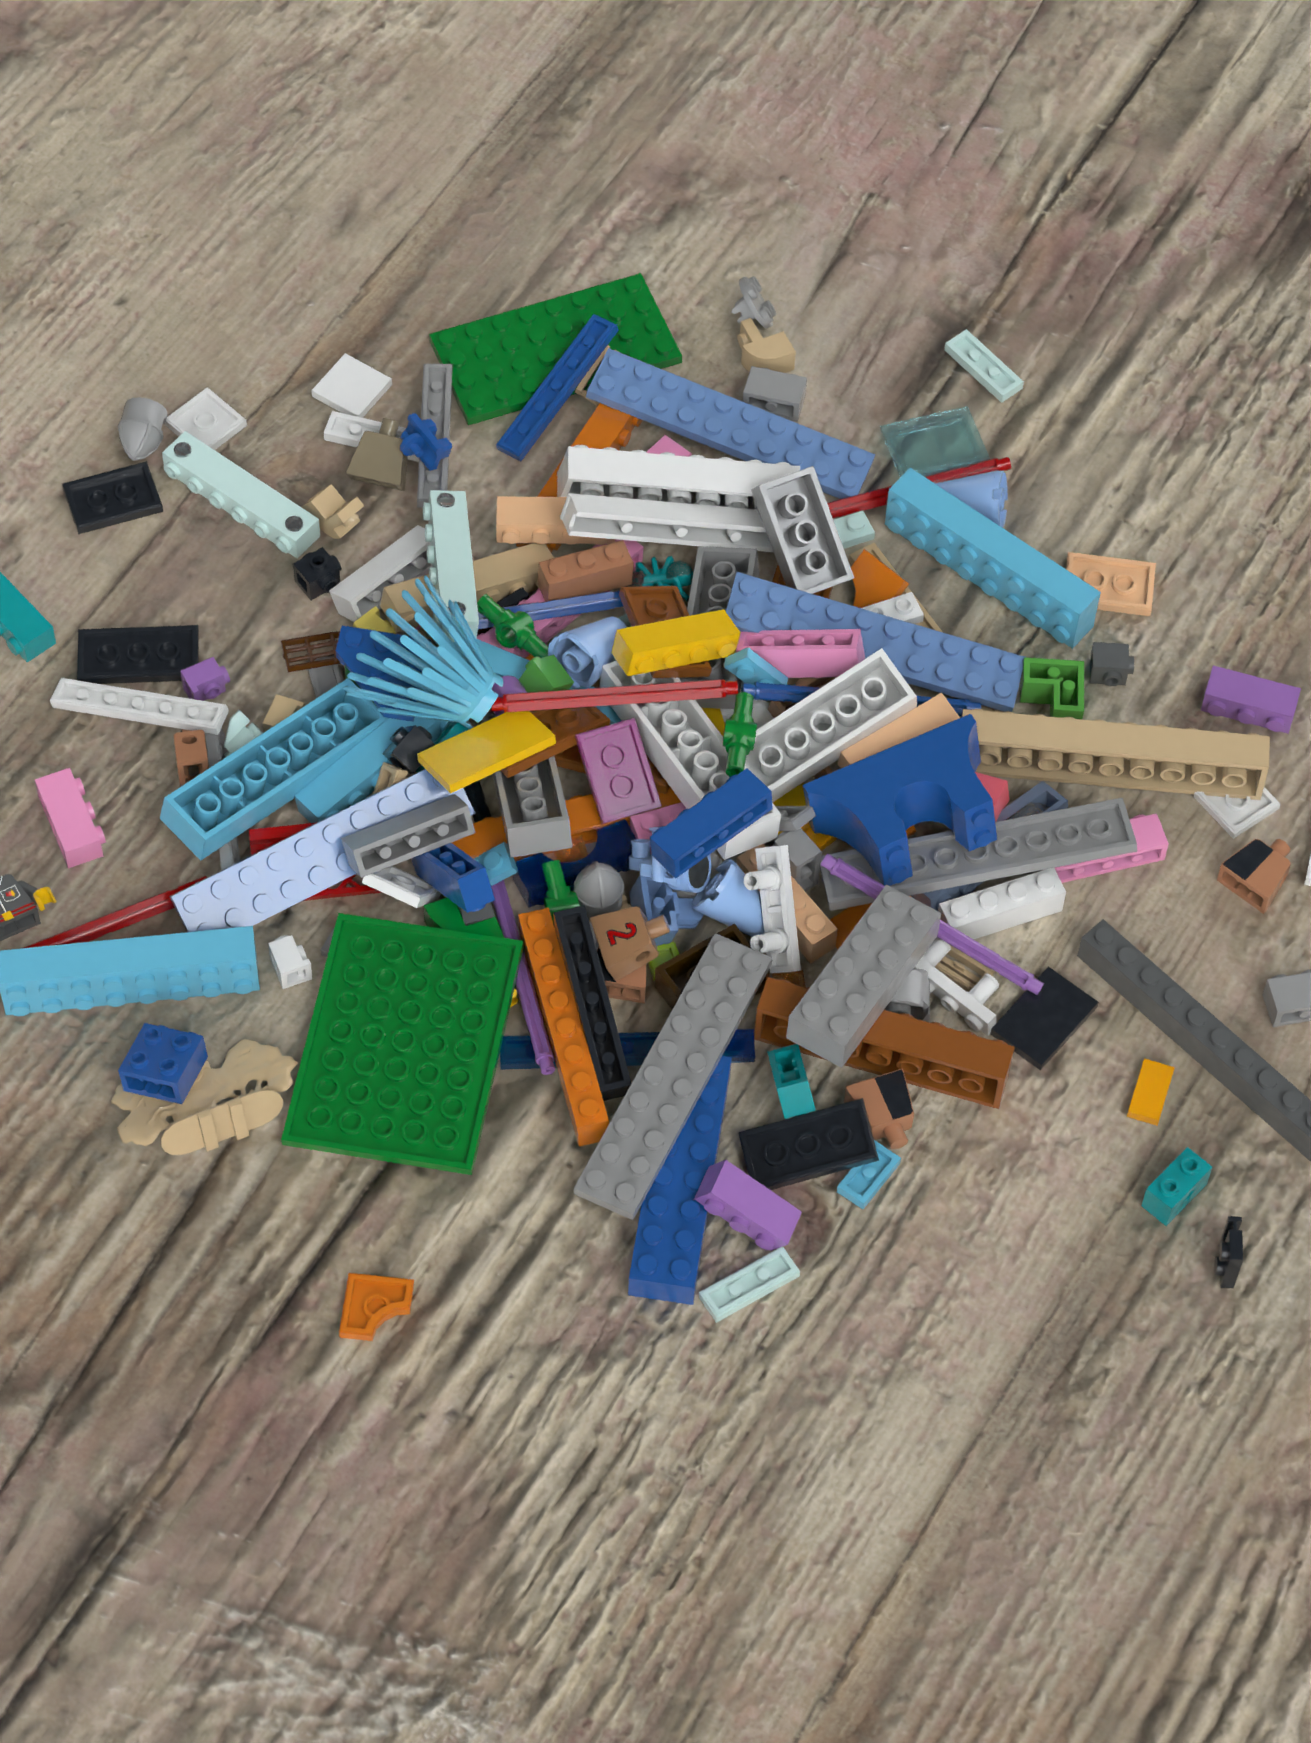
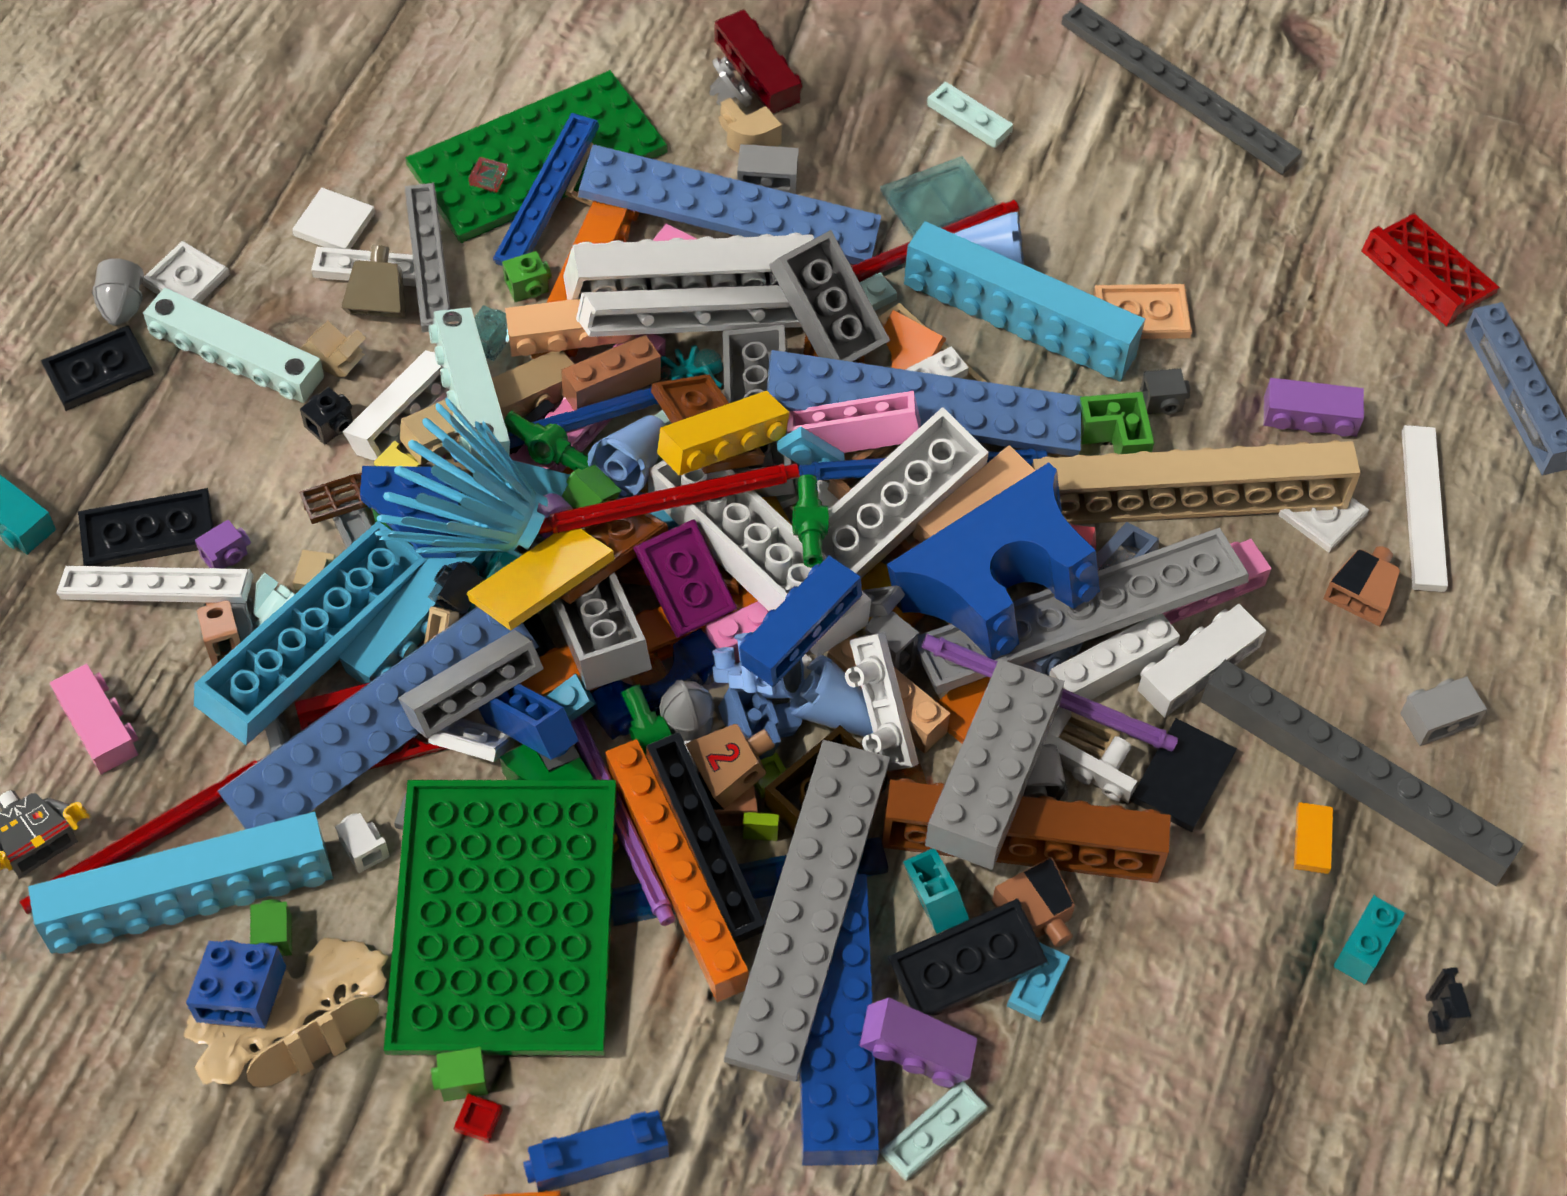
camera: 10 degrees left, 0 degrees up
blue hips [400,413,452,471] -> none
none -> bright green brick [250,899,292,956]
none -> bright green brick [431,1047,488,1102]
none -> red tile [453,1094,503,1143]
none -> clear light blue tile [469,157,508,192]
none -> clear light blue brick [474,305,509,361]
none -> bright green brick [502,251,552,302]
none -> blue brick [523,1110,669,1192]
none -> dark red brick [715,9,803,114]
none -> lime tile [743,812,779,841]
none -> dark grey plate [1061,2,1302,175]
none -> white brick [1138,604,1267,718]

